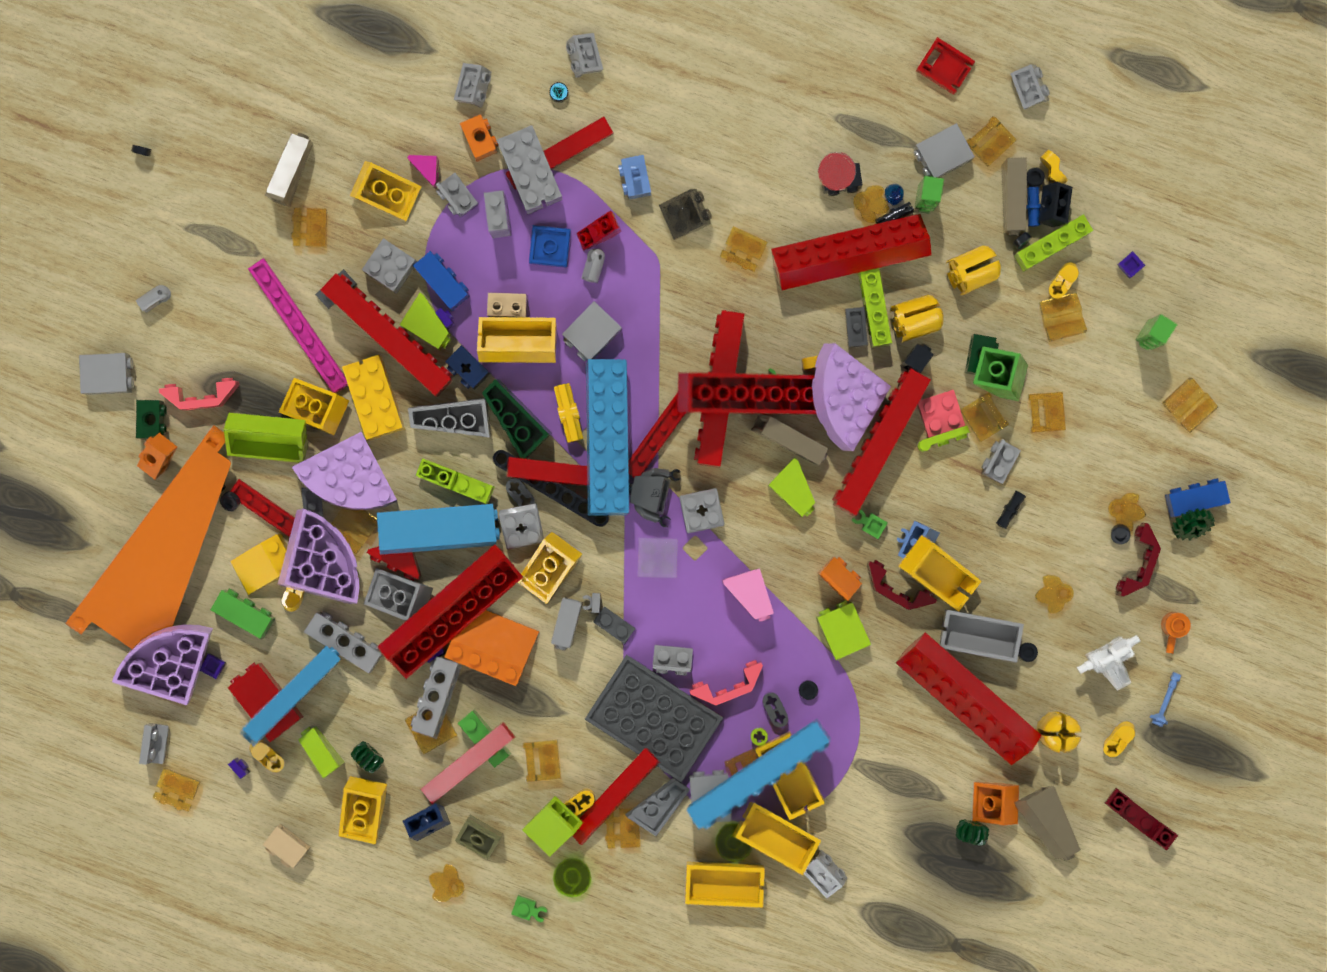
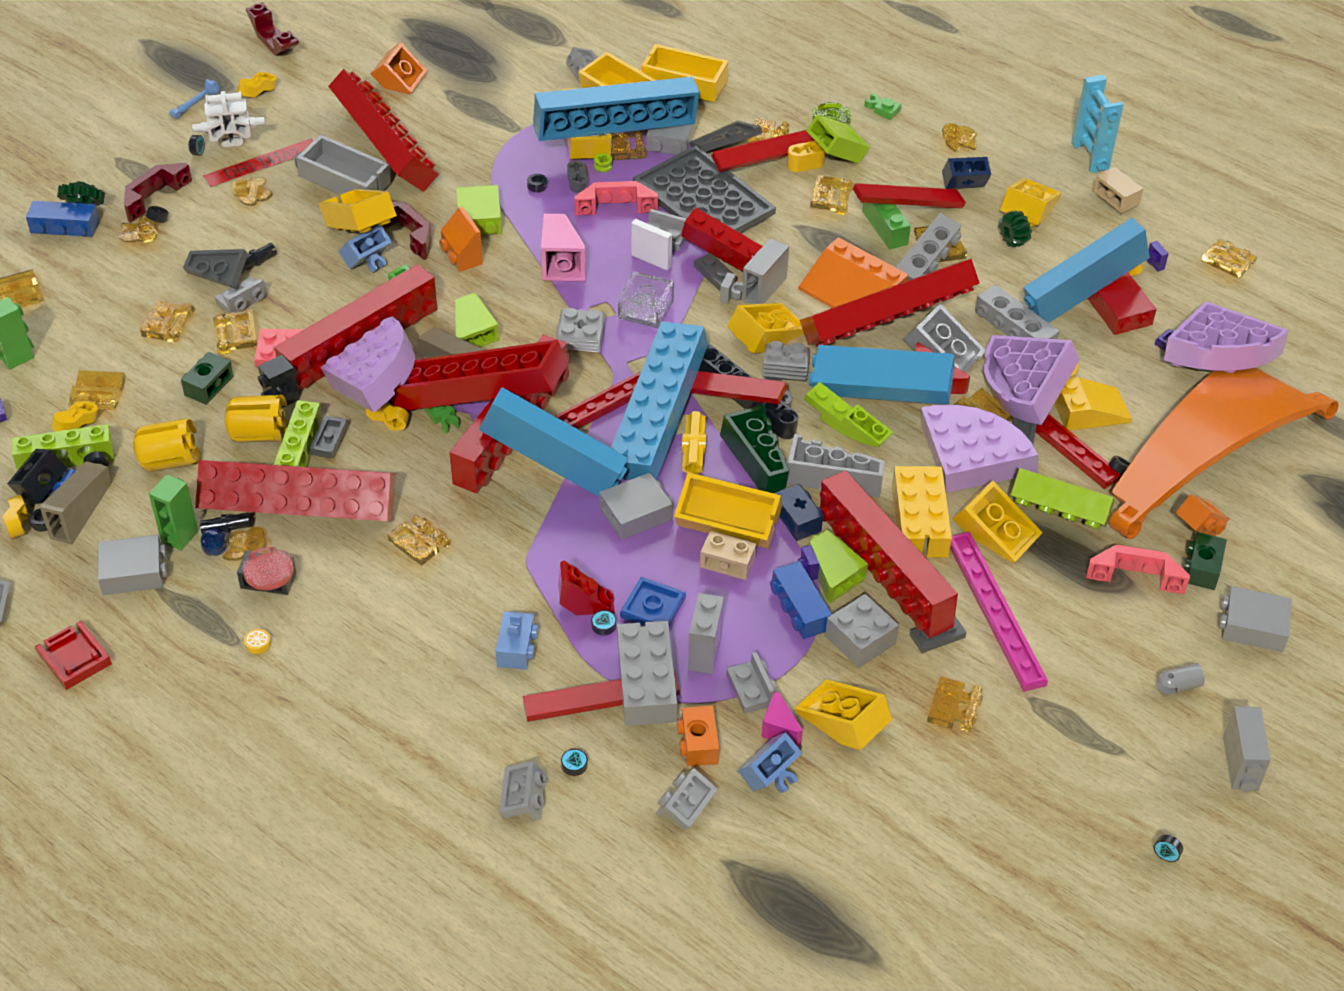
camera: 170 degrees left, 40 degrees down
light grey bracket [139,723,169,765] -> none
bright green brick [210,588,275,639] -> none
slope [265,133,313,208] -> none
lime slope [298,726,345,778] -> none
olive slope [455,814,503,860] -> none
light grey piece [581,249,605,283] -> none
dark grey torso [629,468,681,528] -> none
clear smoke plate [659,189,712,240] -> none
lime plate [917,425,970,452] -> none
dark green gear [956,819,989,846] -> none
clear yellow plate [966,116,1017,167] -> none
bright green slope [973,347,1028,401] -> none
dark tan slope [1014,786,1081,861] -> none
yellow cylinder [1036,711,1081,753] -> none
orange piece [1161,612,1191,654] -> none
none -> dark grey wing [183,249,248,289]
none -> black tile [188,135,205,156]
none -> sticker [203,138,313,187]
none -> yellow tile [244,629,271,654]
none -> dark azure brick [478,388,628,497]
none -> tile [591,610,616,635]
none -> white tile [632,219,672,271]
none -> red brick [681,207,763,272]
none -> medium blue brick [737,732,802,793]
none -> medium azure fence [1072,75,1124,173]
none -> light grey brick [1223,706,1271,791]

